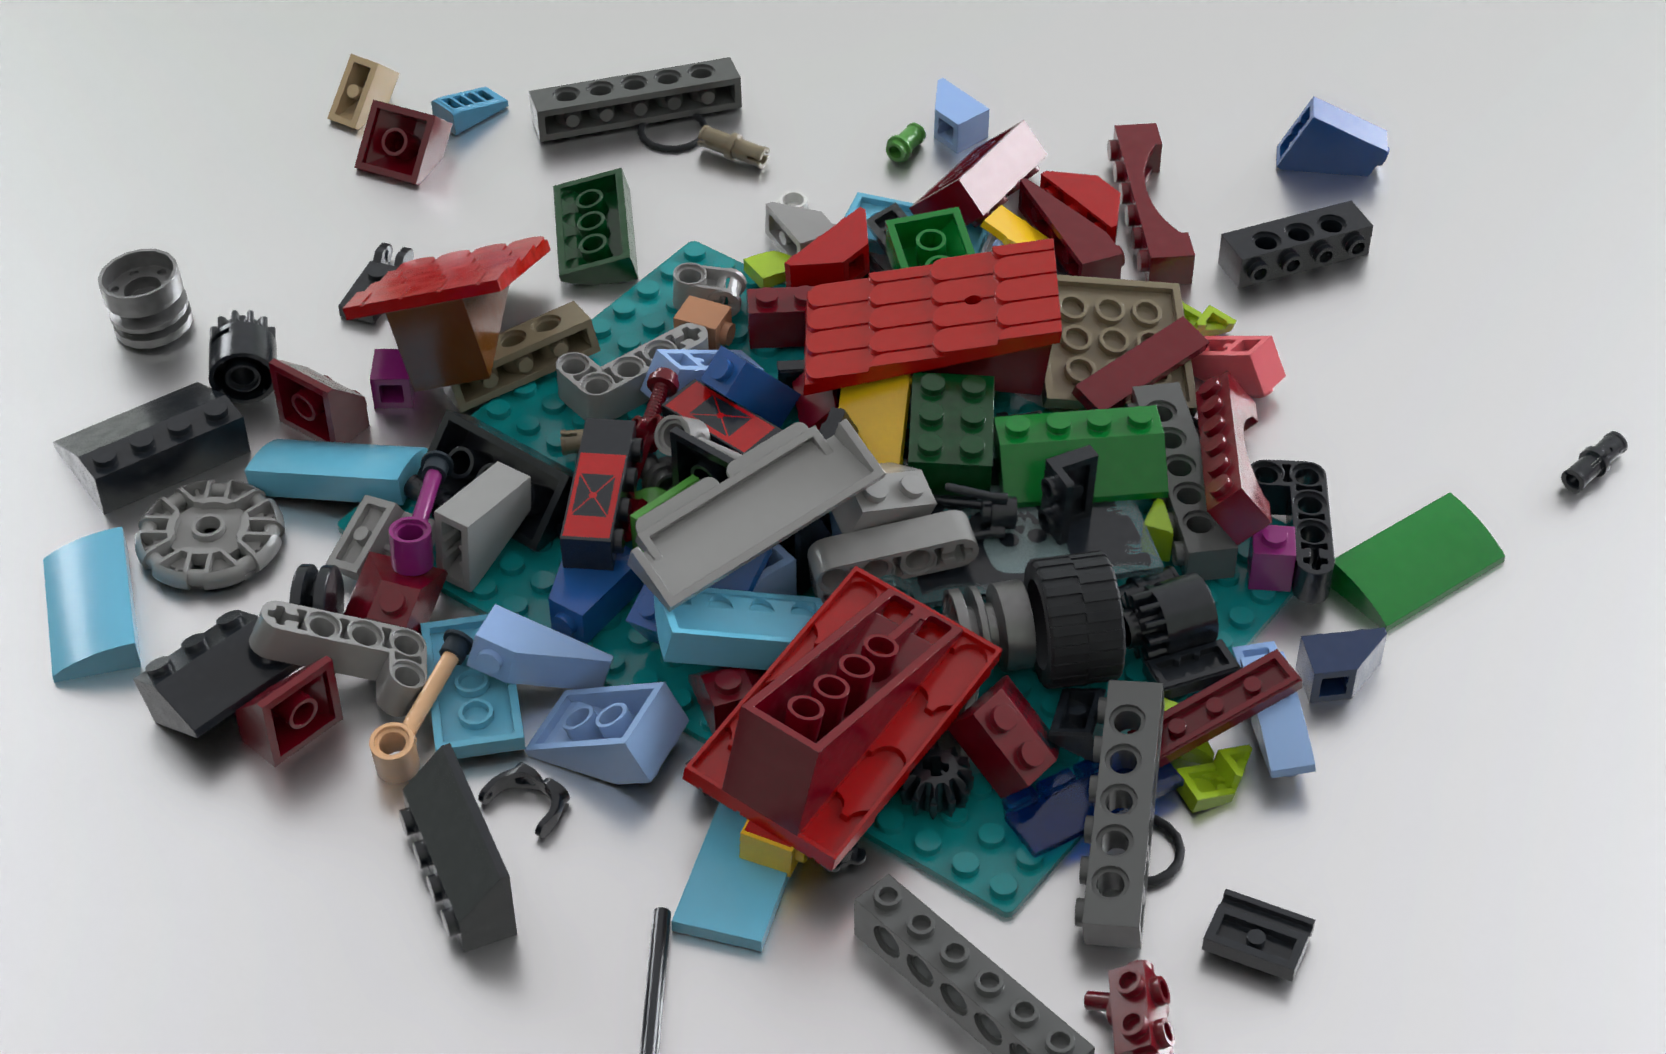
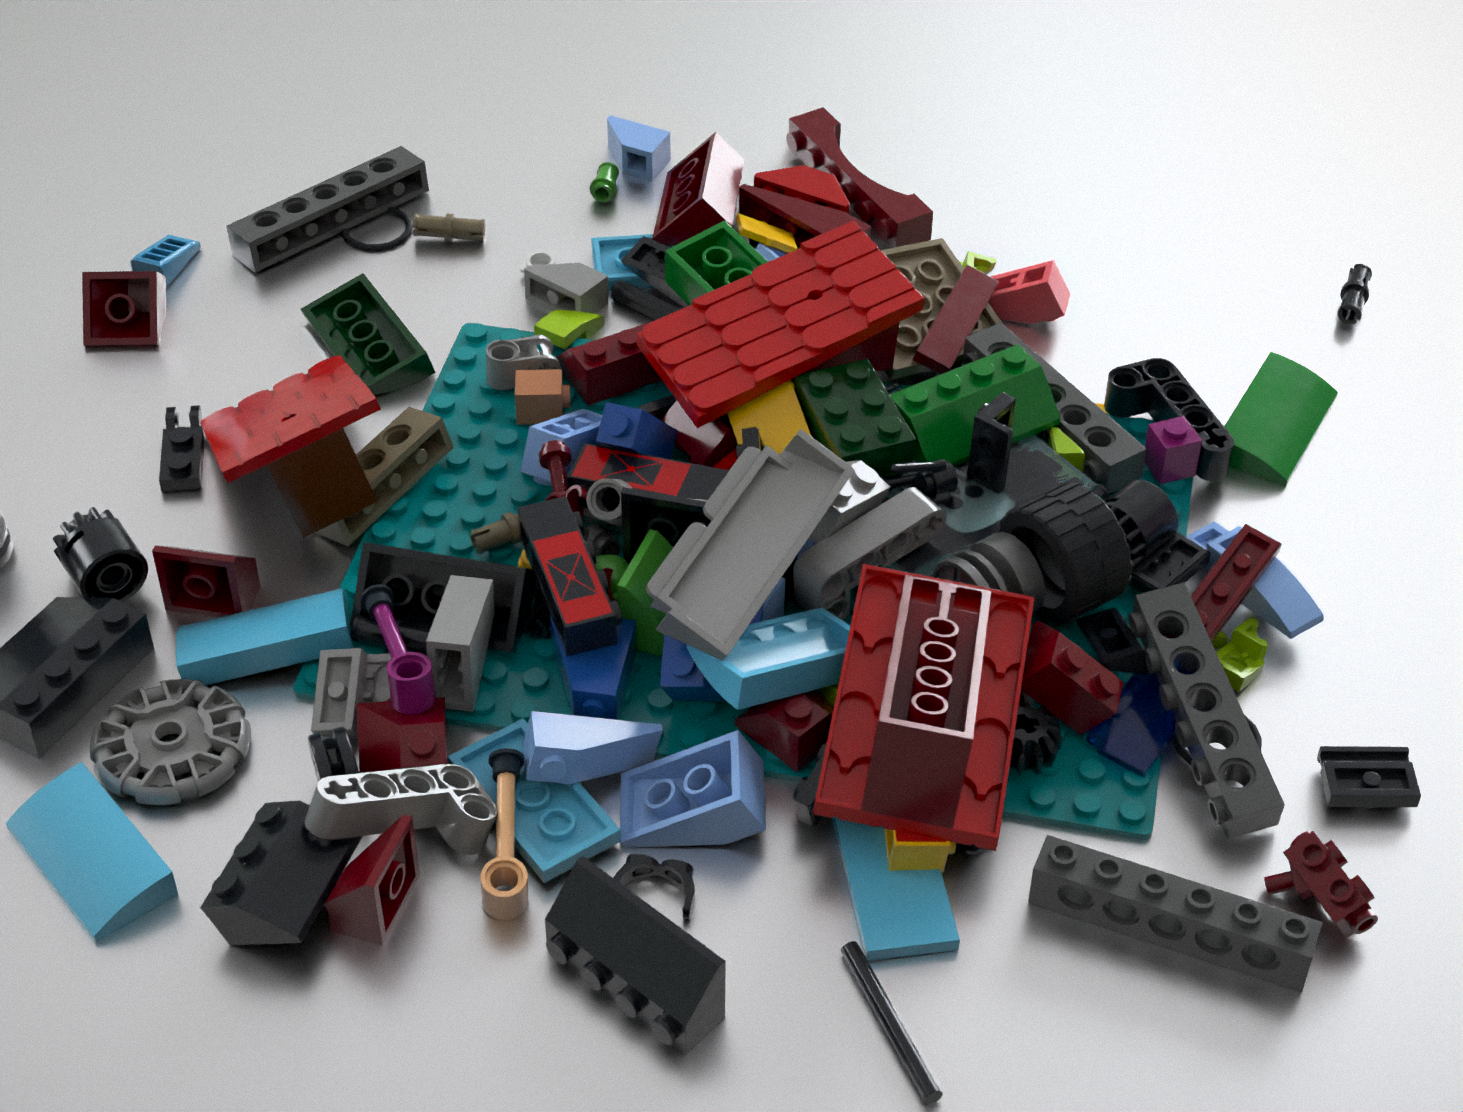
camera: 25 degrees left, 0 degrees up
tan slope [327,54,400,130] -> none
magenta brick [370,349,416,409] -> none
light grey beam [556,323,709,421] -> none
red slope [784,207,870,287] -> none
dark red arch [1195,371,1272,545] -> none
black brick [1218,200,1373,289] -> none
blue slope [1276,96,1390,177] -> none
dark blue slope [1296,627,1387,703] -> none

